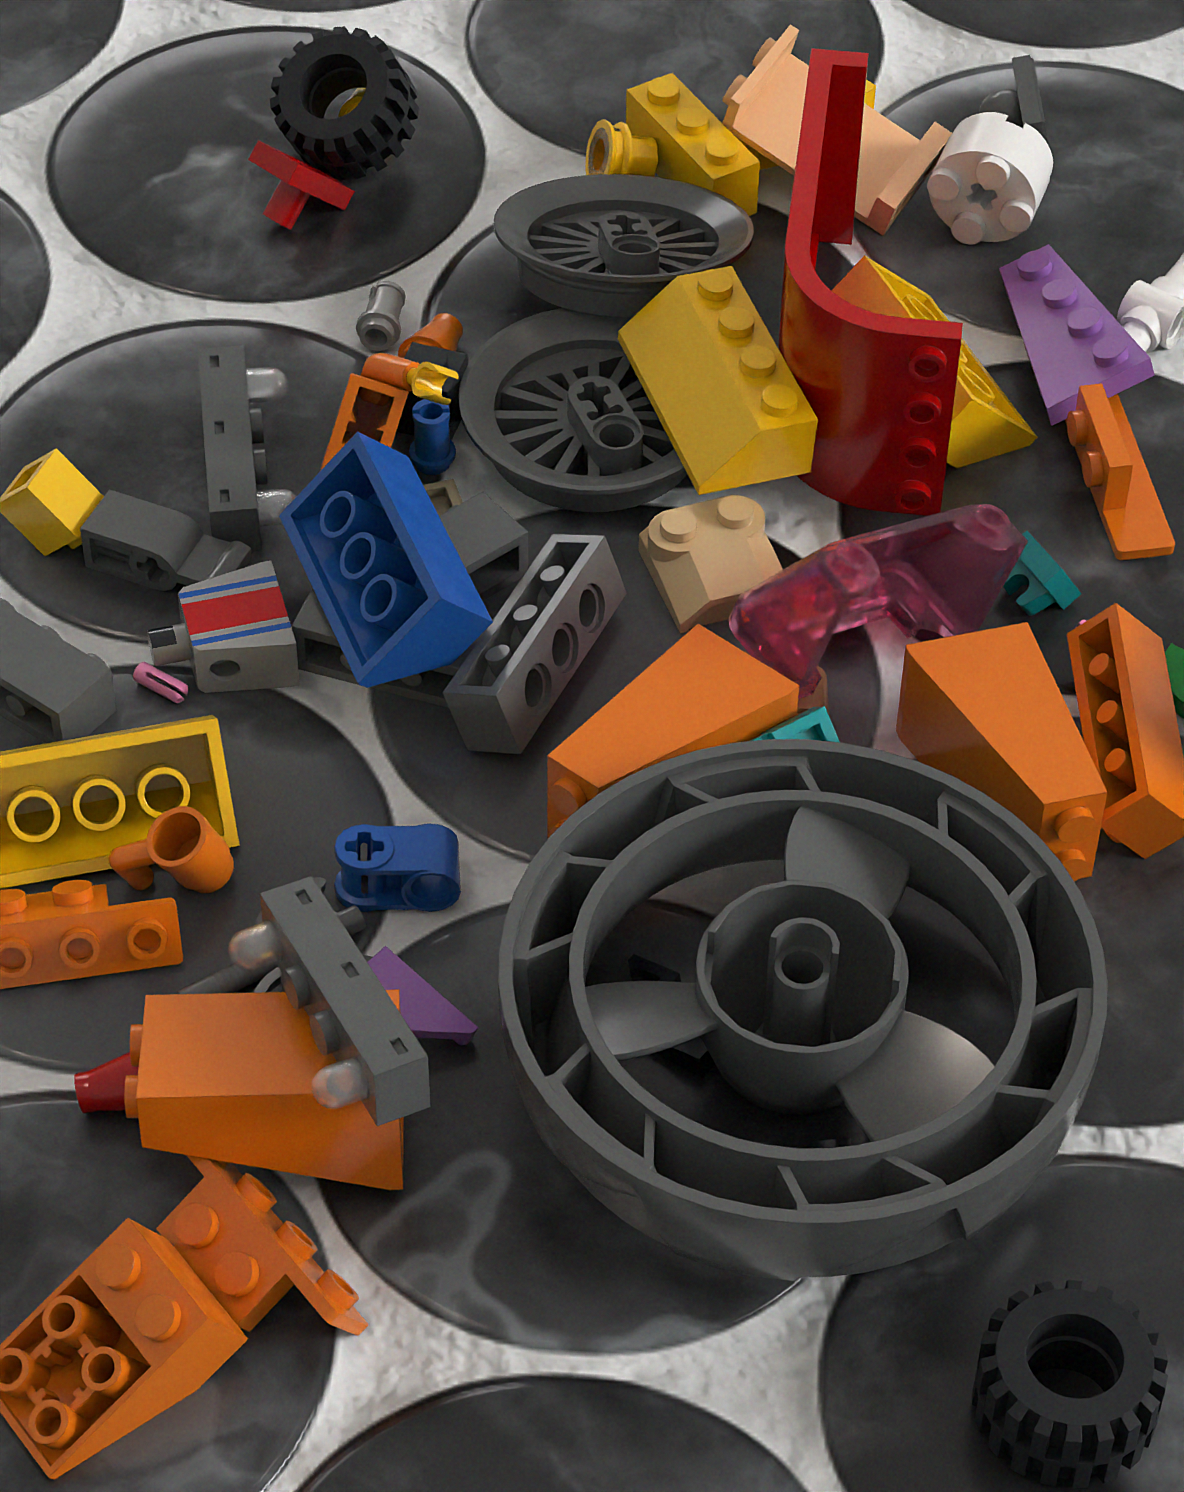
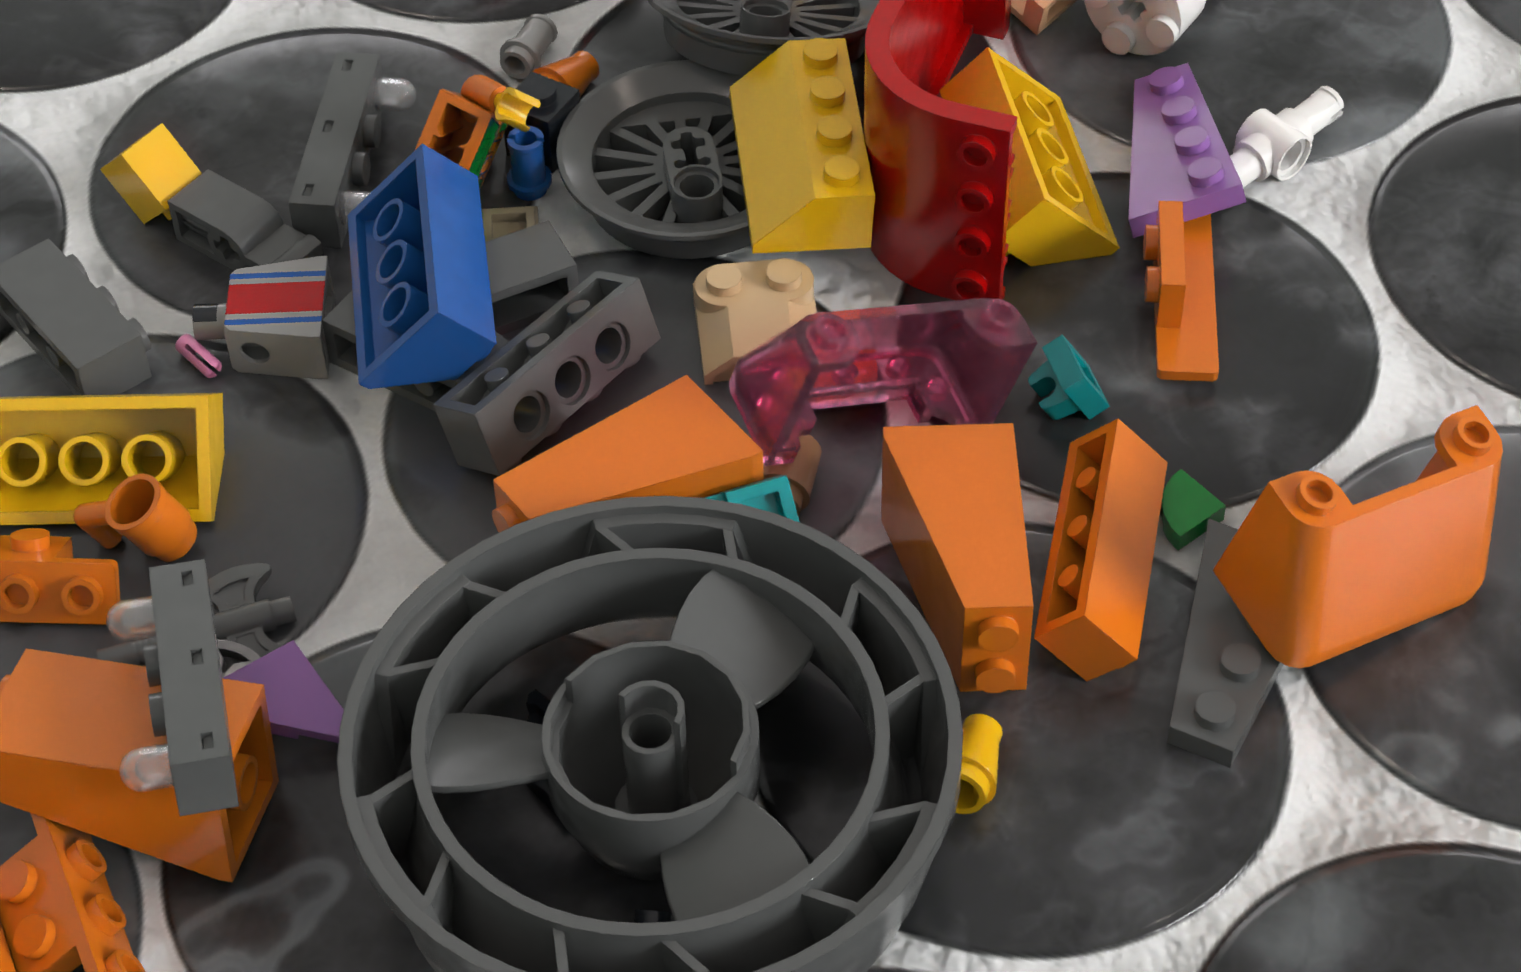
camera: 15 degrees right, 0 degrees up
blue piece [334,823,461,912] -> none

